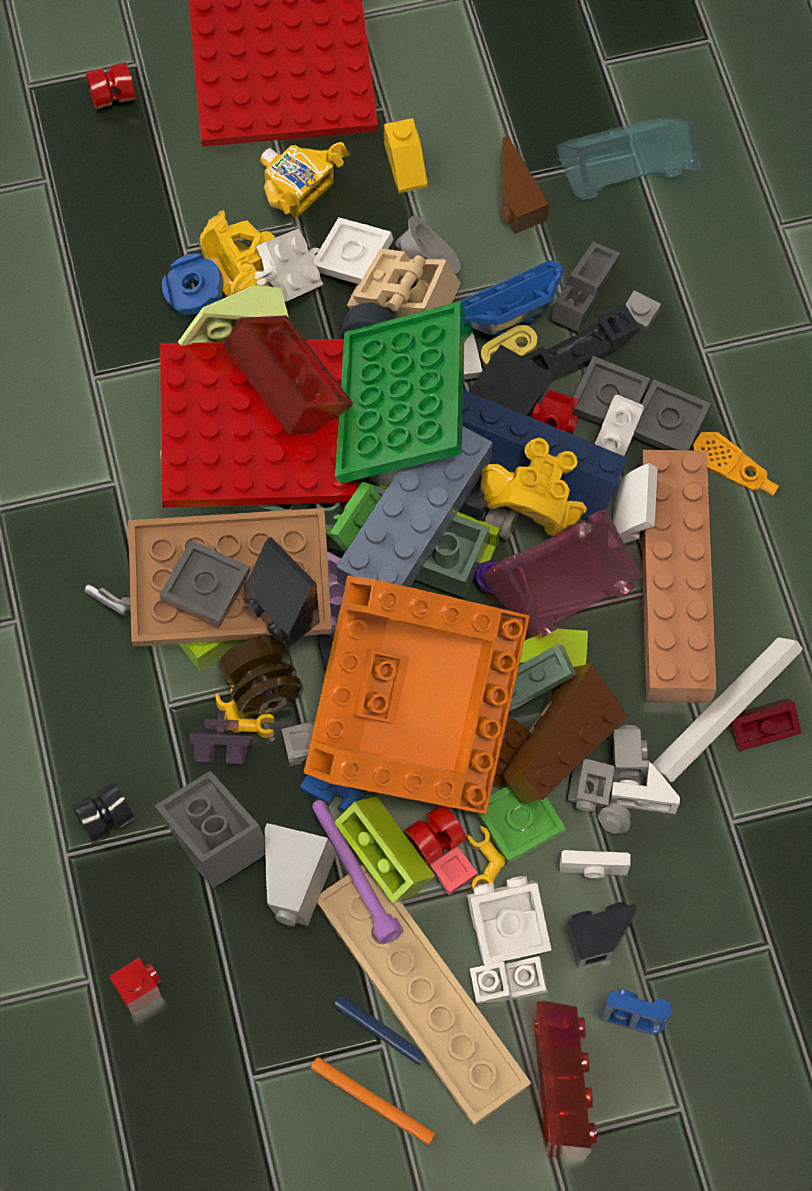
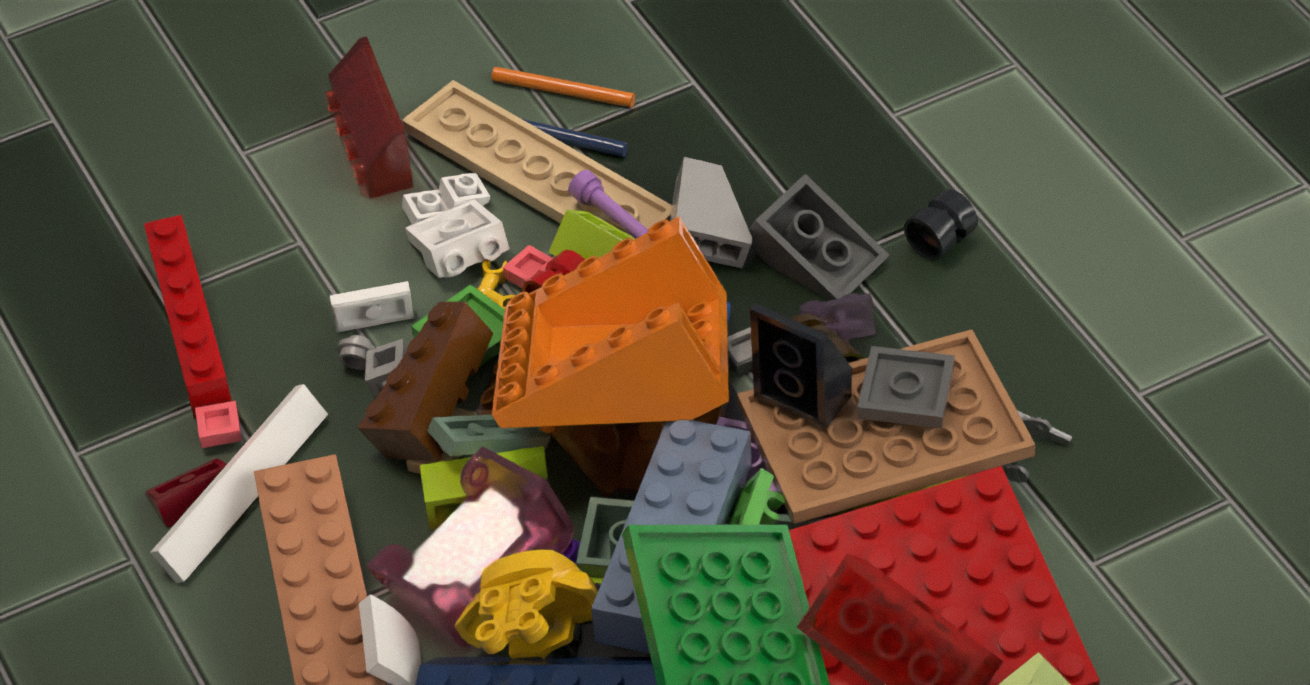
camera: 170 degrees right, 20 degrees down
red brick [109,958,161,1015] -> none
black slope [566,902,637,968] -> none
blue plate [601,990,672,1036] -> none
white slope [609,762,680,814] -> none
light grey brick [611,725,649,778] -> none
none -> red arch [143,214,231,419]
none -> coral plate [195,401,242,448]

